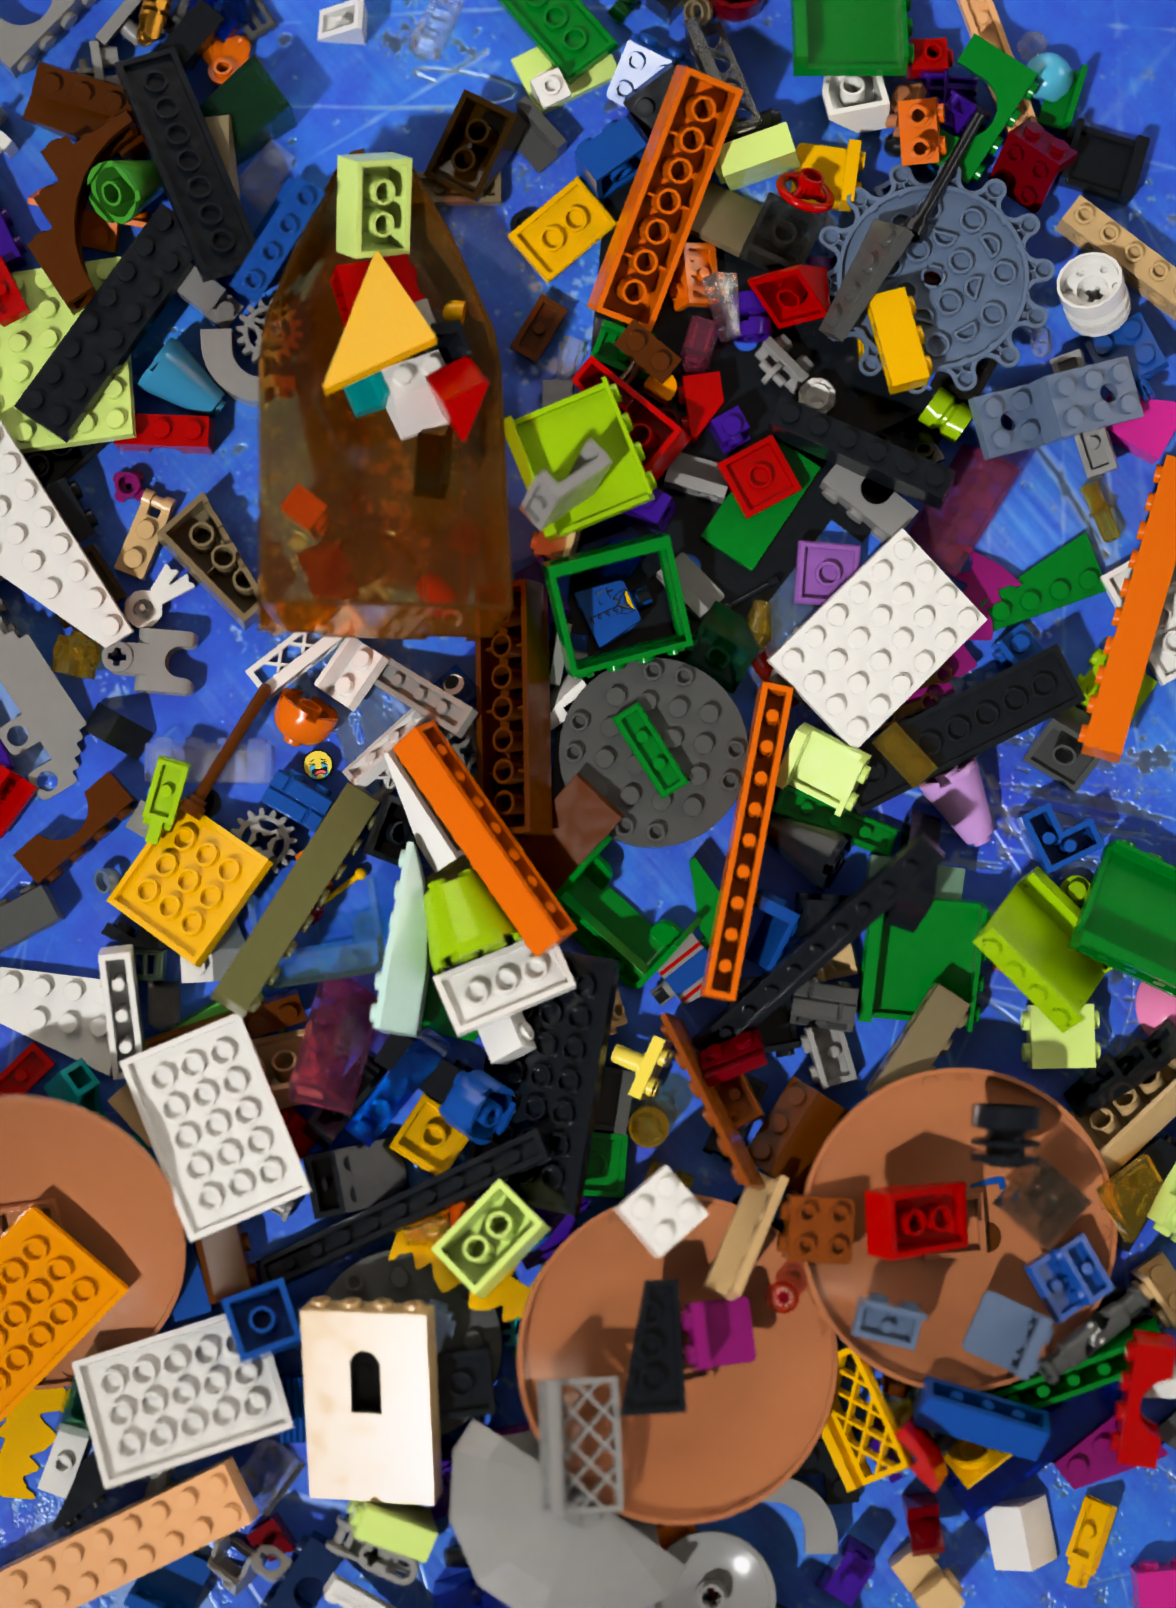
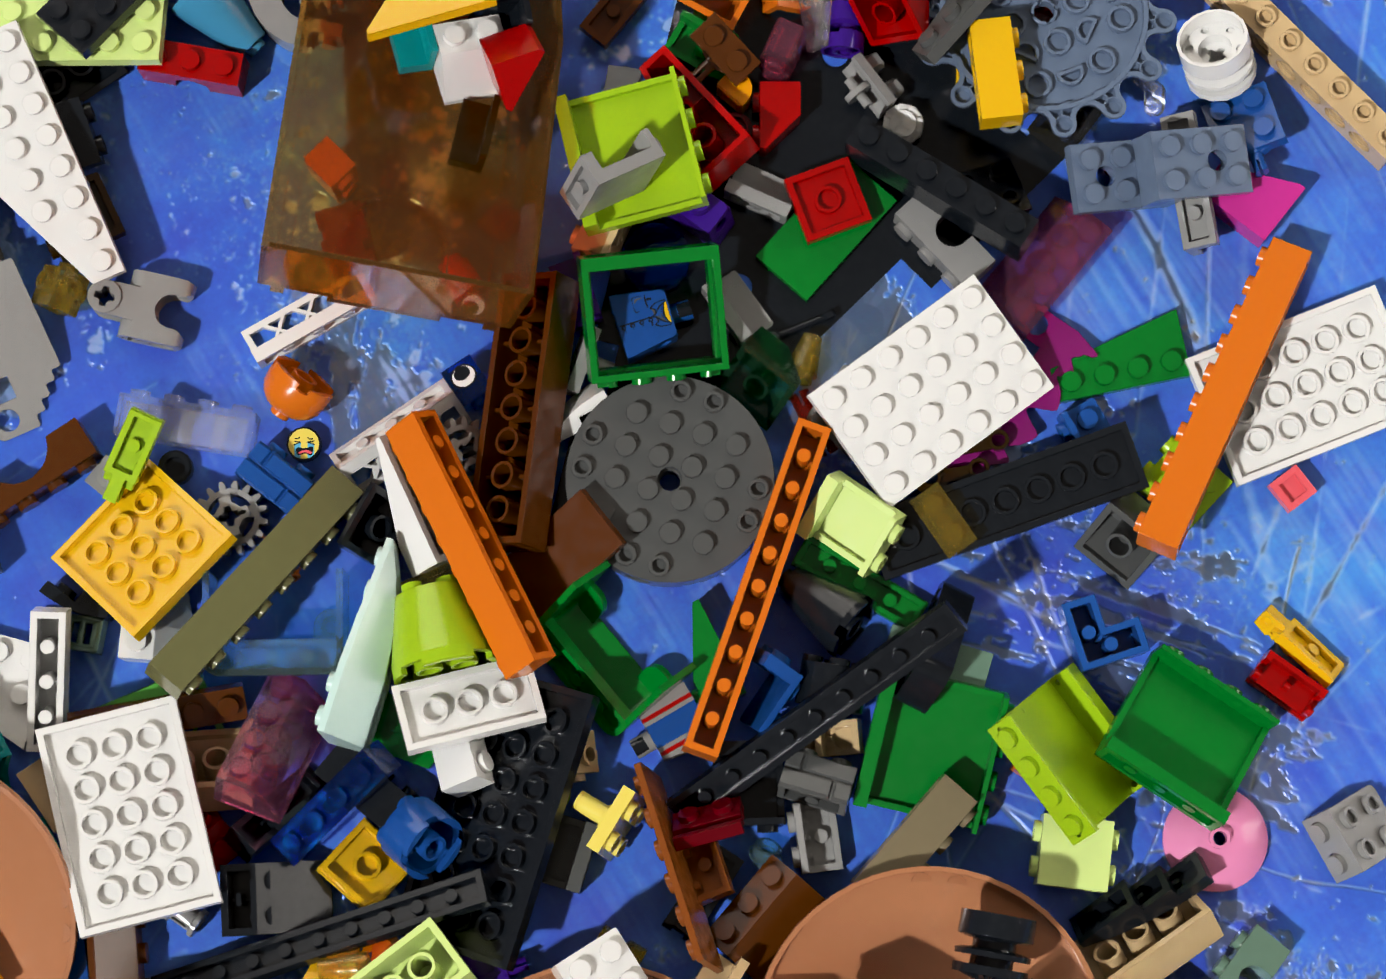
camera: 10 degrees right, 5 degrees down
black slope [83,702,154,760] -> none
sand blue hinge [94,868,121,894] -> none
magenta plate [113,470,144,503] -> none
tan plate [114,488,177,581] -> none
white piece [124,564,196,628] -> none
clear smoke brick [146,981,181,1030] -> none
dark tan wedge [157,491,268,631] -> none
reddish brown piece [178,683,272,820] -> none
yellow hinge [310,867,367,926] -> none
white bracket [314,634,389,712] -> none
light grey plate [373,653,478,739] -> none
clear cone [555,336,589,380] -> none
green plate [583,1131,628,1198] -> none
green tile [612,702,689,799] -> none
clear yellow wheel [628,1104,669,1148] -> none
dark purple brick [709,405,751,454] -> none
medium lavender plate [793,540,861,606] -> none
lime wheel [918,387,973,445] -> none
lavender cone [919,757,994,847] -> none
lime plate [1060,875,1090,906] -> none
clear yellow axle [1079,481,1121,543] -> none
none -> clear light blue plate [749,838,782,868]

